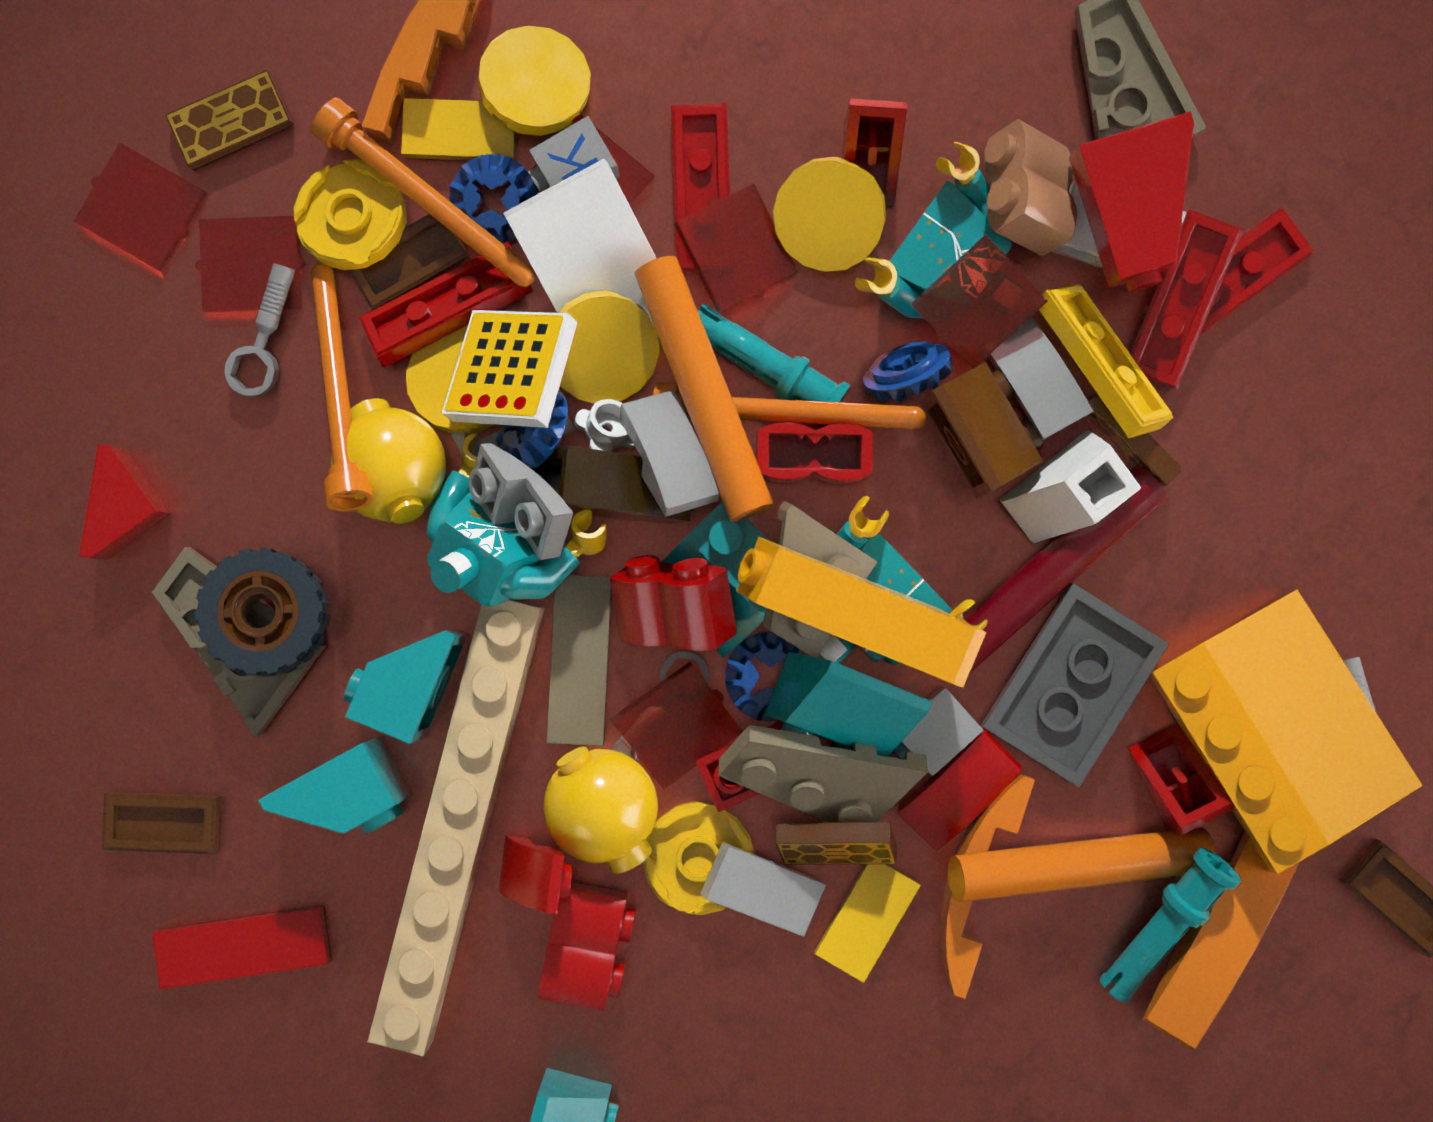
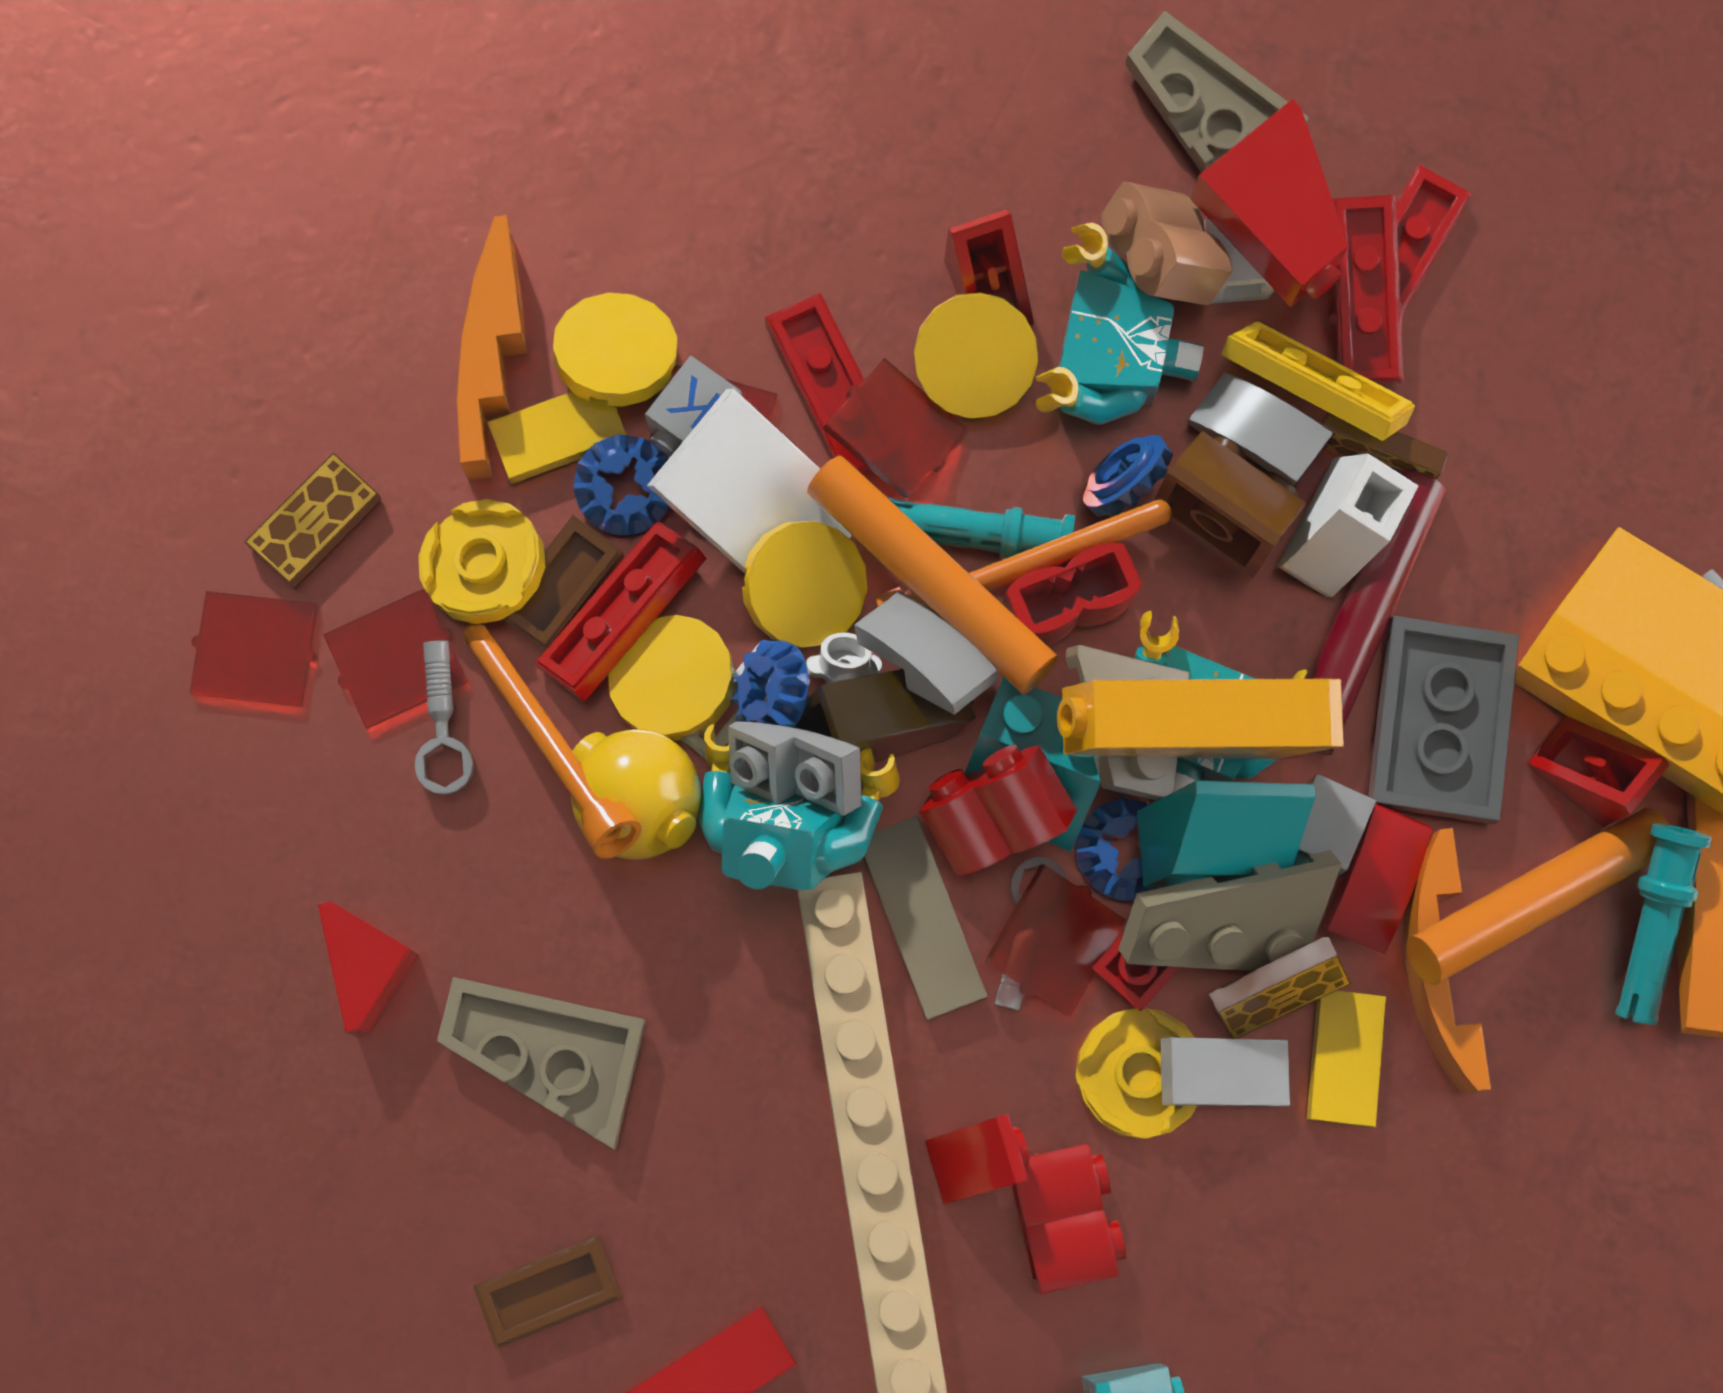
camera: 30 degrees left, 10 degrees down
black wheel [194,548,330,677] -> none
teal slope [258,736,413,835] -> none
orange piece [310,98,535,287] -> none
teal slope [343,629,469,744] -> none
tile [442,310,578,428] -> none
yellow brick [543,746,658,874] -> none
clear red piece [911,234,1048,369] -> none

